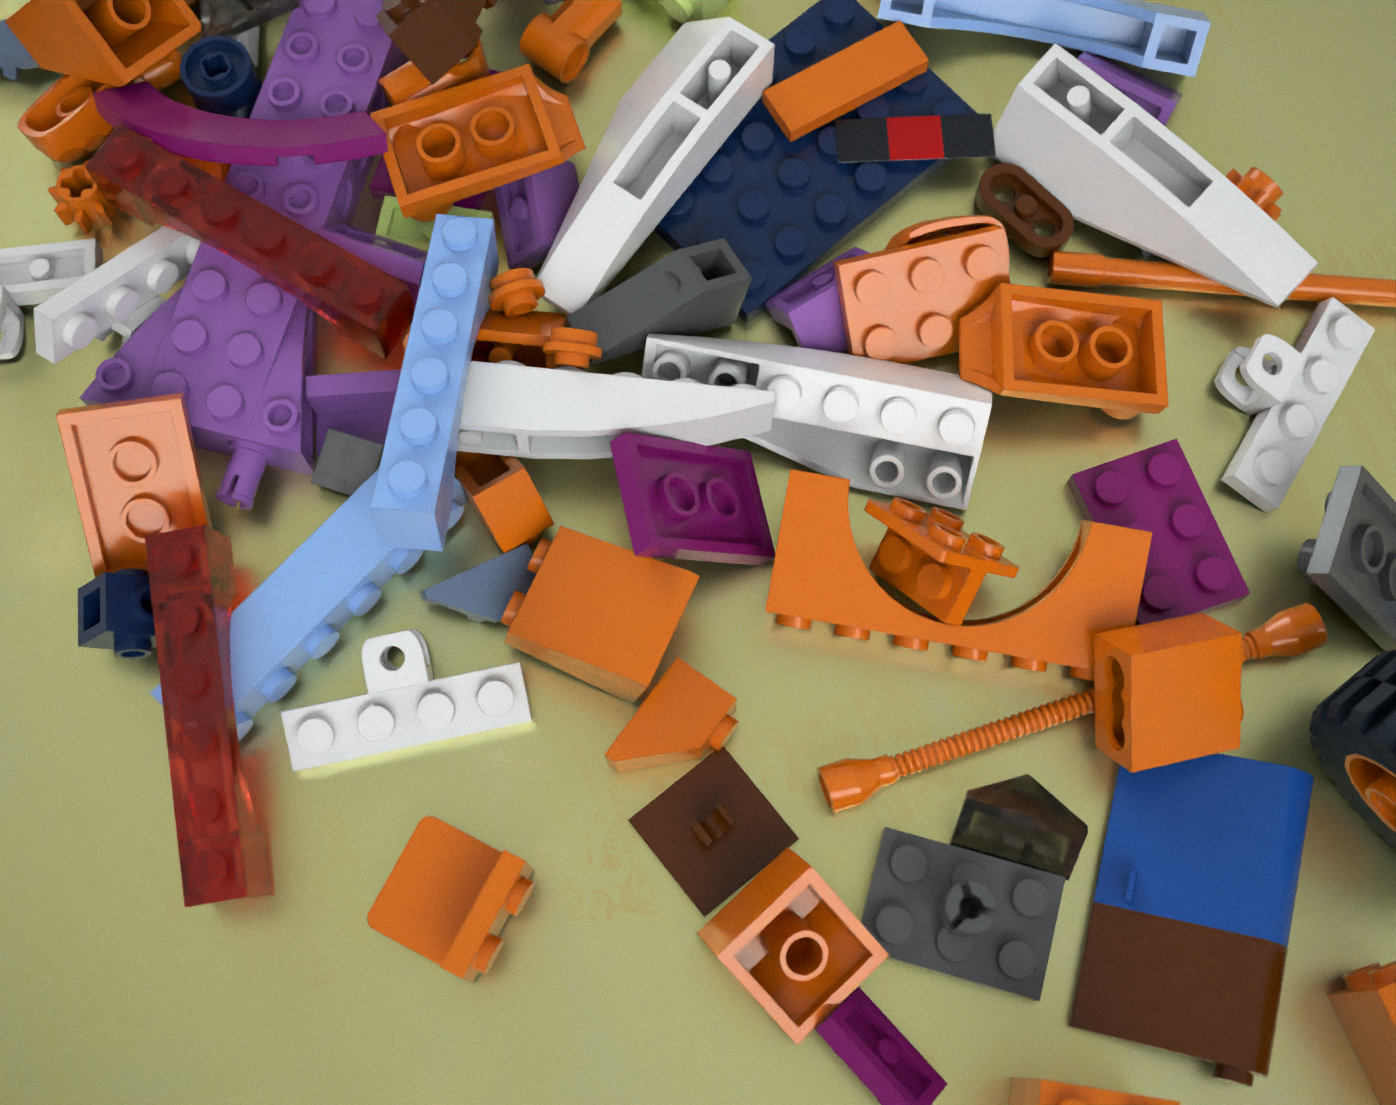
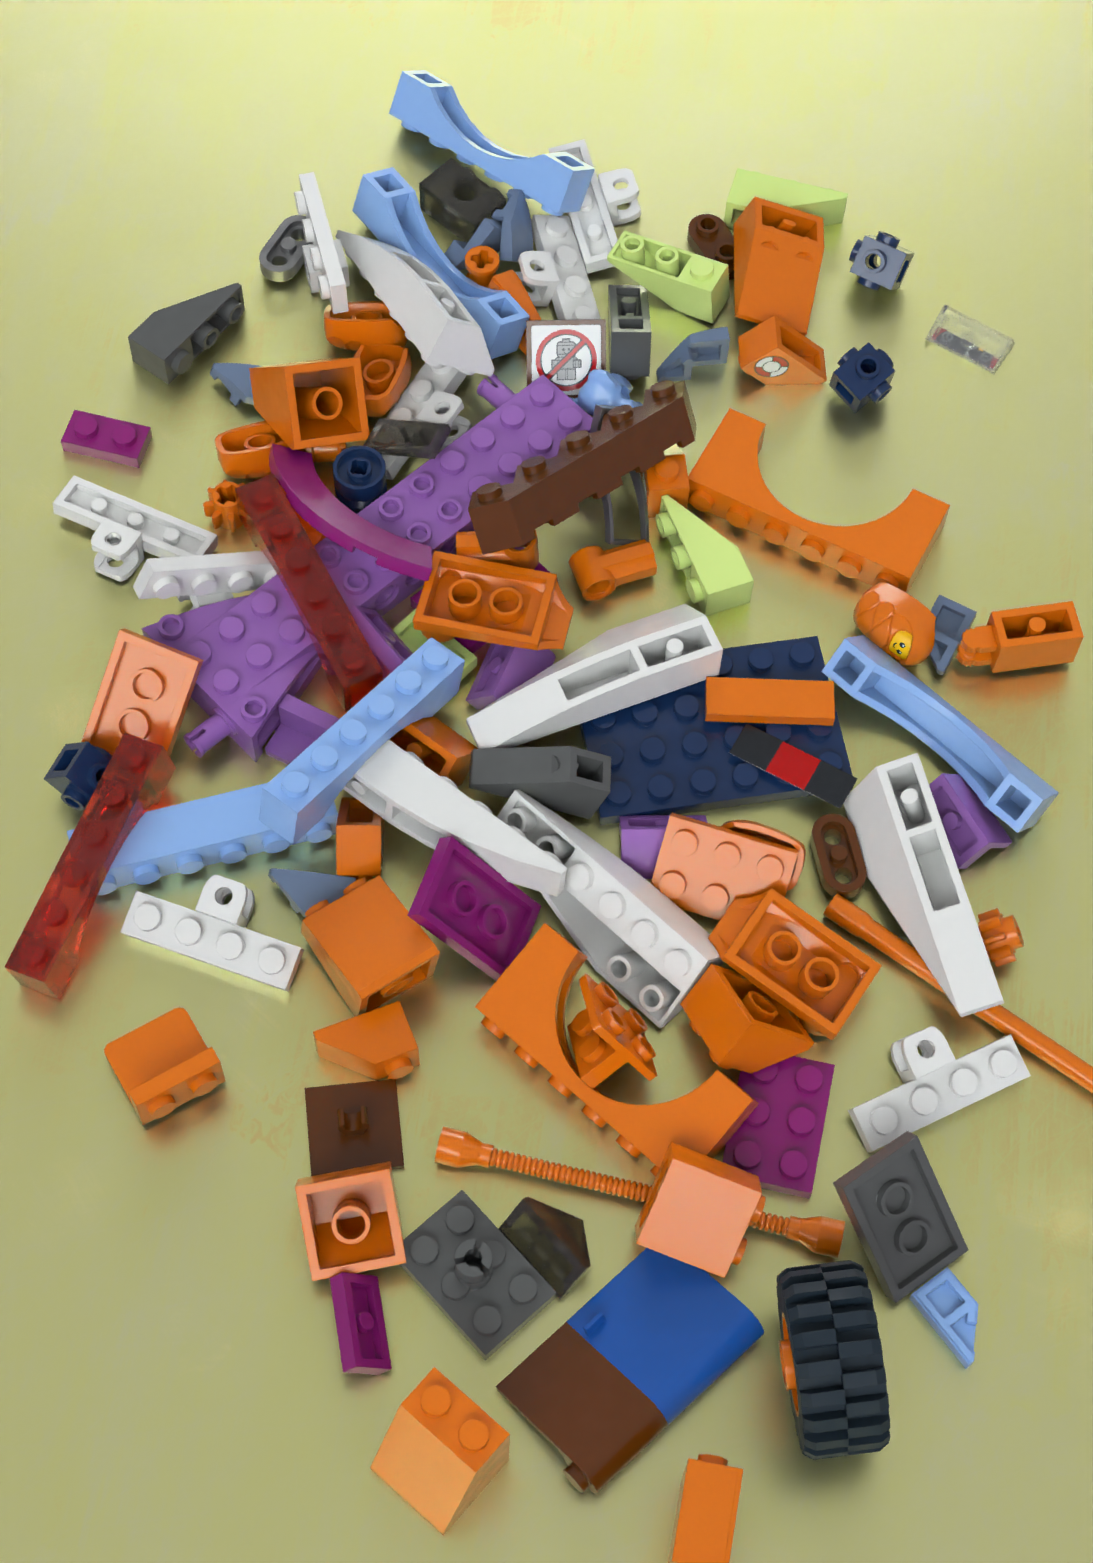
camera: 30 degrees right, 10 degrees down
flat silver tile [311,428,384,496] -> none
orange plate [488,268,545,317] -> none
orange plate [543,327,602,370] -> none
none -> orange slope [680,964,814,1073]

